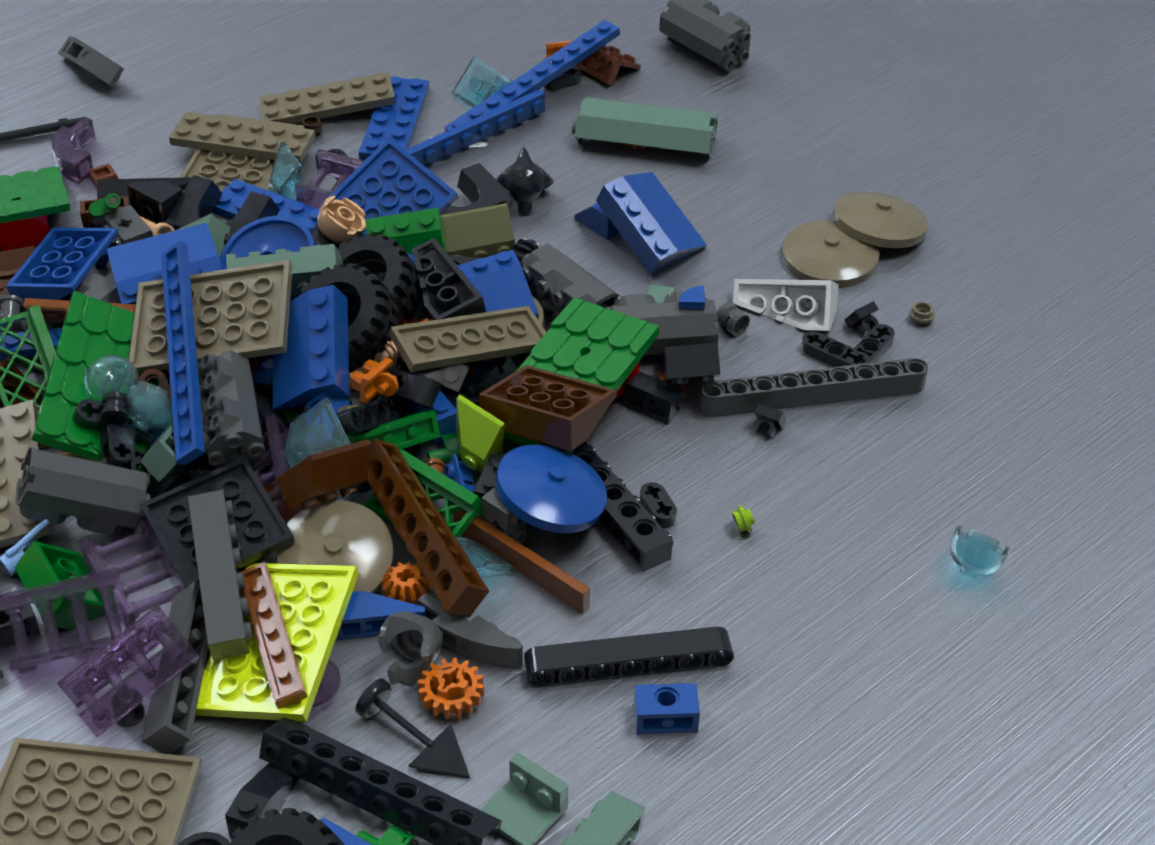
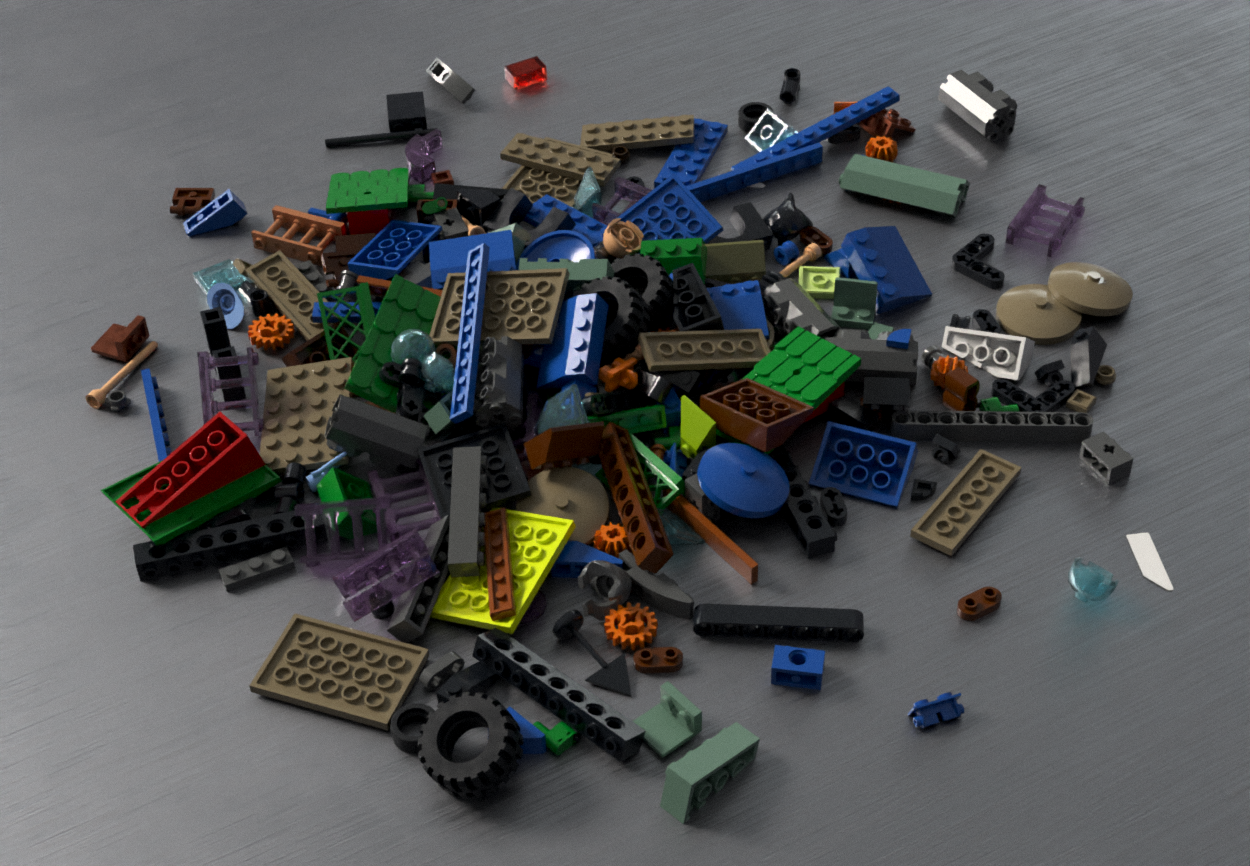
camera: 15 degrees right, 0 degrees up
lime plate [732,505,755,533] -> none
none -> black panel [386,91,427,132]
none -> green piece [408,184,434,204]
none -> dark grey beam [420,651,465,691]
none -> clear red brick [504,56,547,90]
none -> reddish brown plate [633,647,683,674]
none -> black tyre [738,102,774,134]
none -> blue wheel [774,240,799,266]
none -> light nougat piece [779,243,822,278]
none -> black piece [780,68,801,104]
none -> yellowish green tile [798,266,840,299]
none -> reddish brown plate [799,226,833,255]
none -> blue slope [809,421,918,508]
none -> sand green bracket [831,277,878,330]
none -> orange gear [865,135,898,162]
none -> blue hinge [908,692,964,728]
none -> dark tan plate [910,449,1021,556]
none -> black tile [911,479,937,501]
none -> orange gear [930,355,968,390]
none -> reddish brown brick [943,367,980,411]
none -> black wheel [950,314,971,329]
none -> black beam [951,234,1005,289]
none -> reddish brown plate [957,586,1002,621]
none -> black beam [972,309,1001,334]
none -> green piece [976,397,1019,412]
none -> clear purple fence [1006,184,1085,257]
none -> dark tan tile [1066,389,1097,413]
none -> black slope [1070,326,1107,392]
none -> dark grey brick [1079,432,1133,485]
none -> white sticker [1126,532,1174,591]

